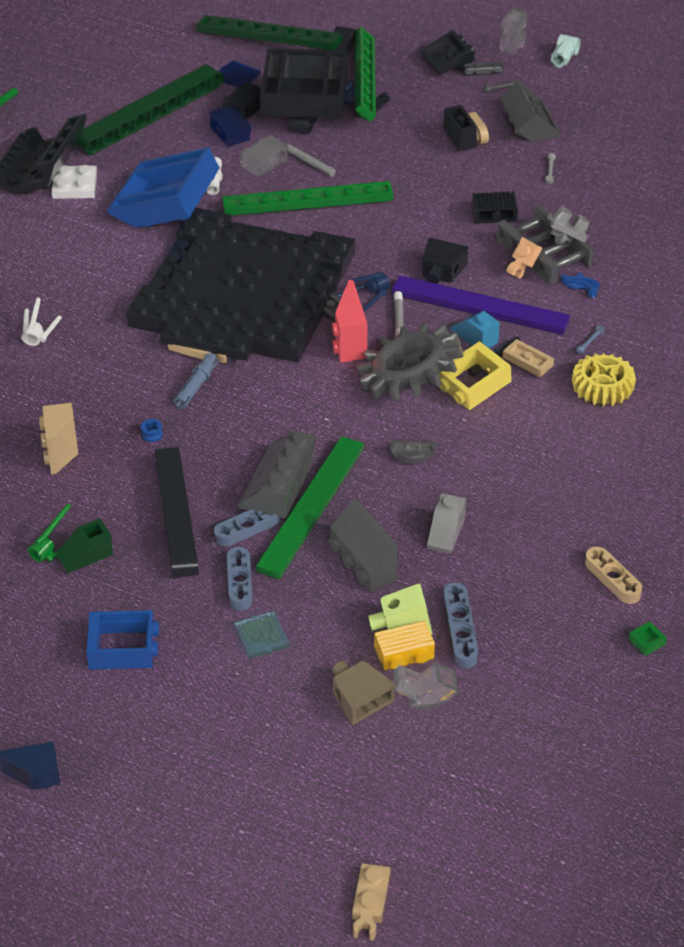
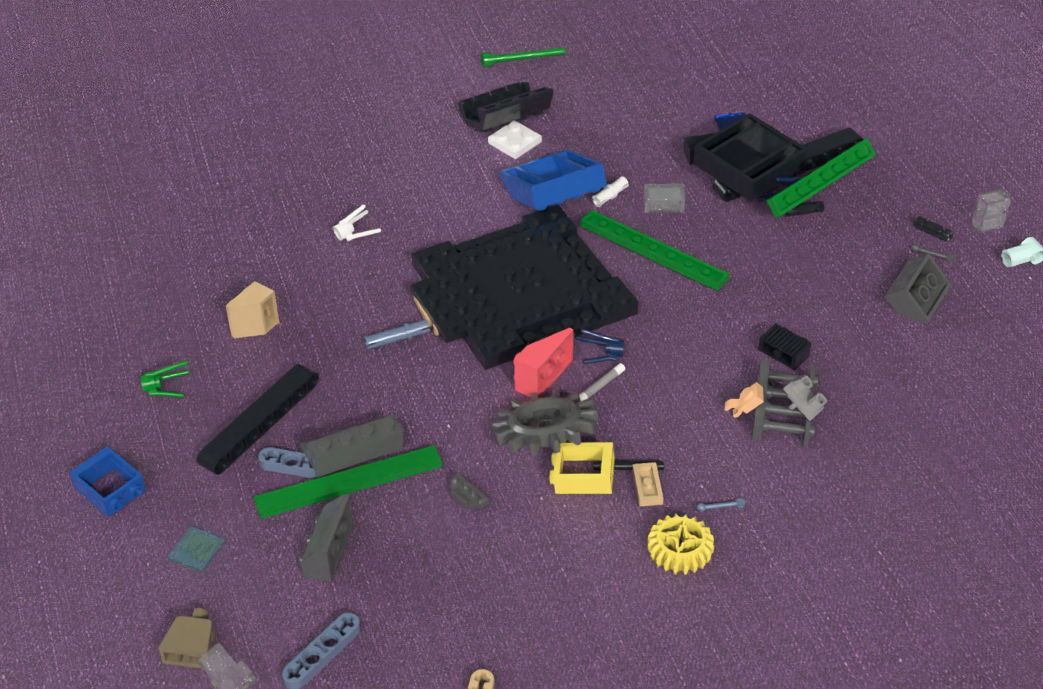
camera: 45 degrees right, 0 degrees up
dark green slope [56,518,114,574] -> none
dark green beam [76,64,224,155] -> none
blue bush [141,419,163,442] -> none
dark green plate [196,15,343,50] -> none
clear blue brick [209,105,252,148] -> none
sand blue beam [227,547,253,611] -> none
light grey bar [285,144,336,177] -> none
yellowish green torso [368,583,432,634] -> none
yellow brick [374,621,435,671] -> none
dark purple tile [392,275,570,335] -> none
black plate [420,30,476,76] -> none
black torso [422,237,469,284] -> none
light grey slope [427,493,466,554] -> none
black brick [443,105,478,151] -> none
dark azure slope [451,311,500,348] -> none
tan plate [468,112,489,145] -> none
light grey hinge [545,153,556,184] -> none
blue piece [561,273,600,299] -> none

